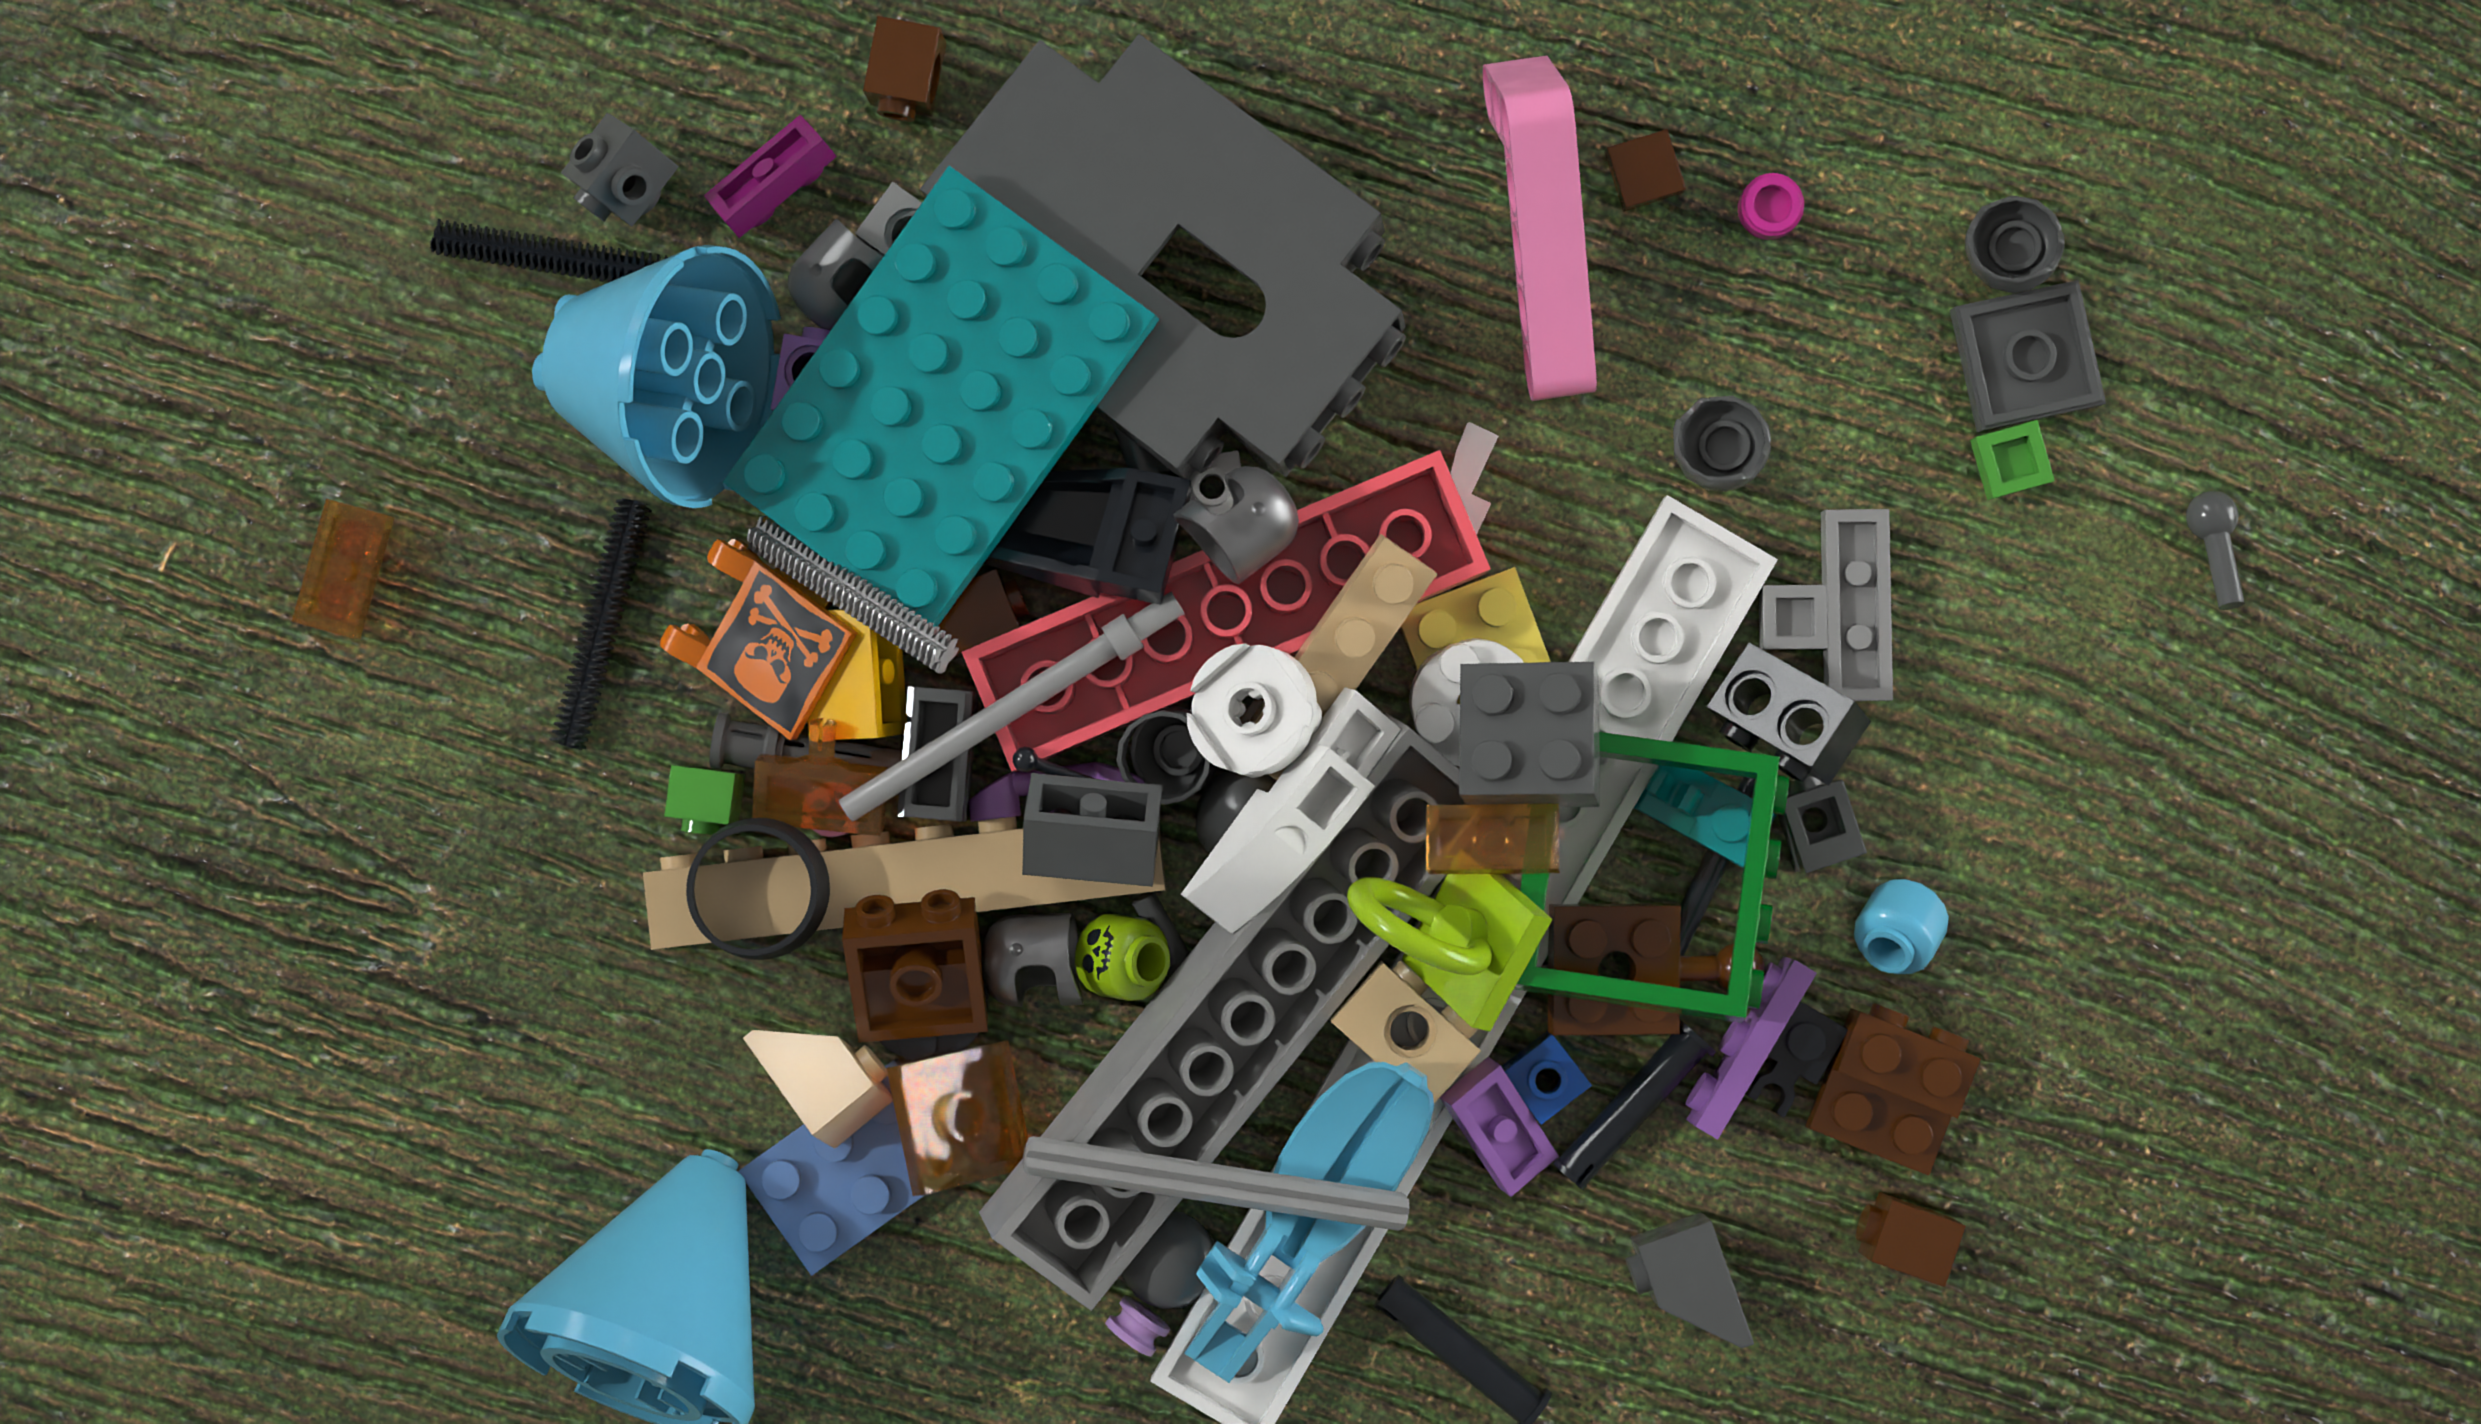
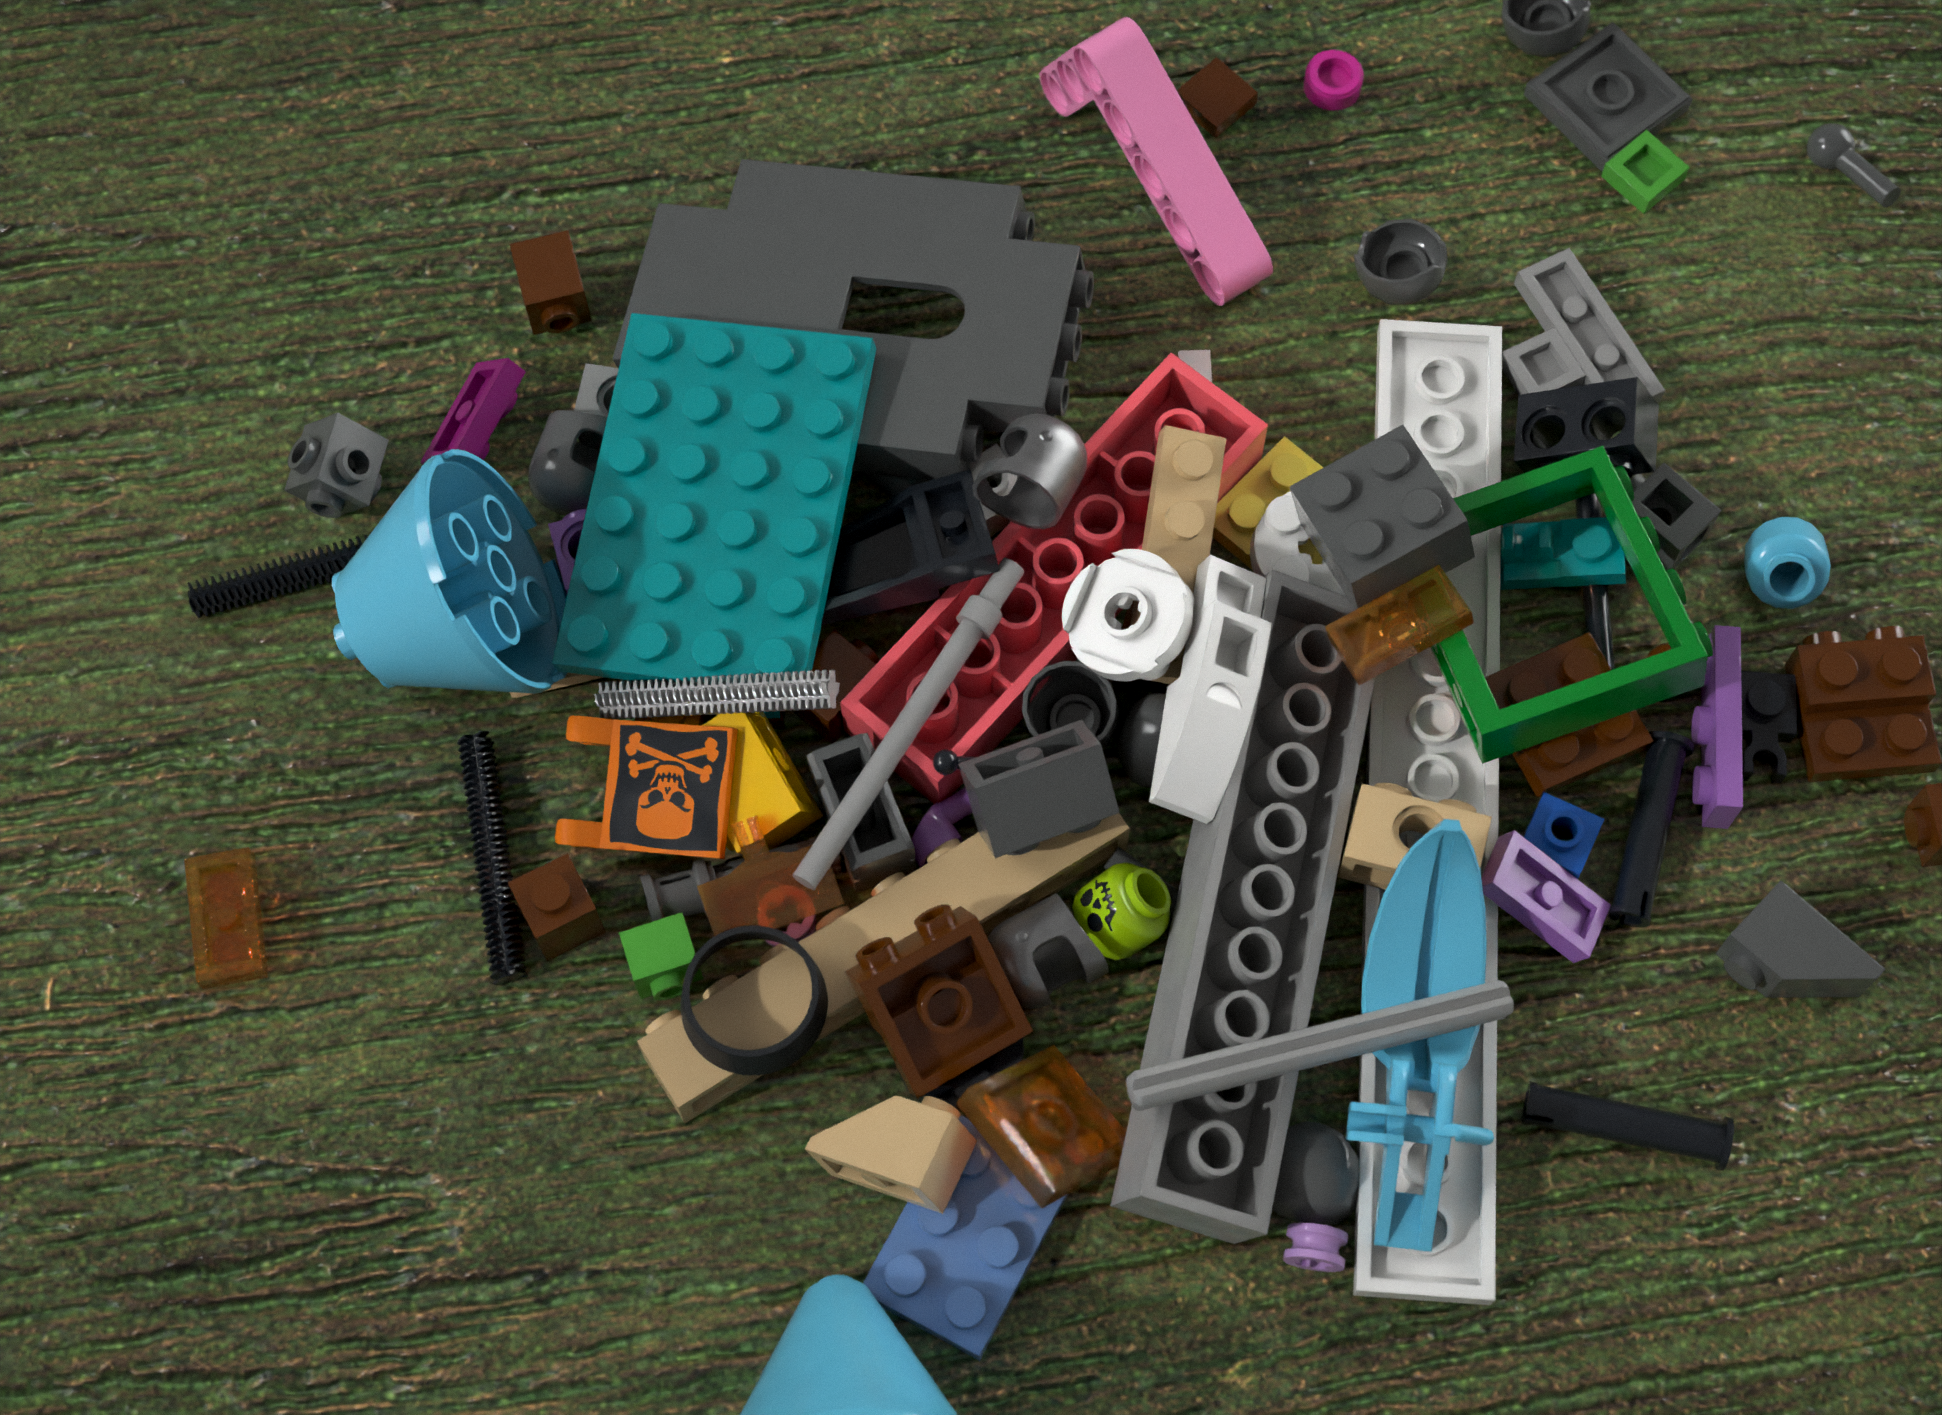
camera: 25 degrees left, 20 degrees down
lime tile [1347,849,1553,1032] -> none
none -> reddish brown brick [508,853,605,961]

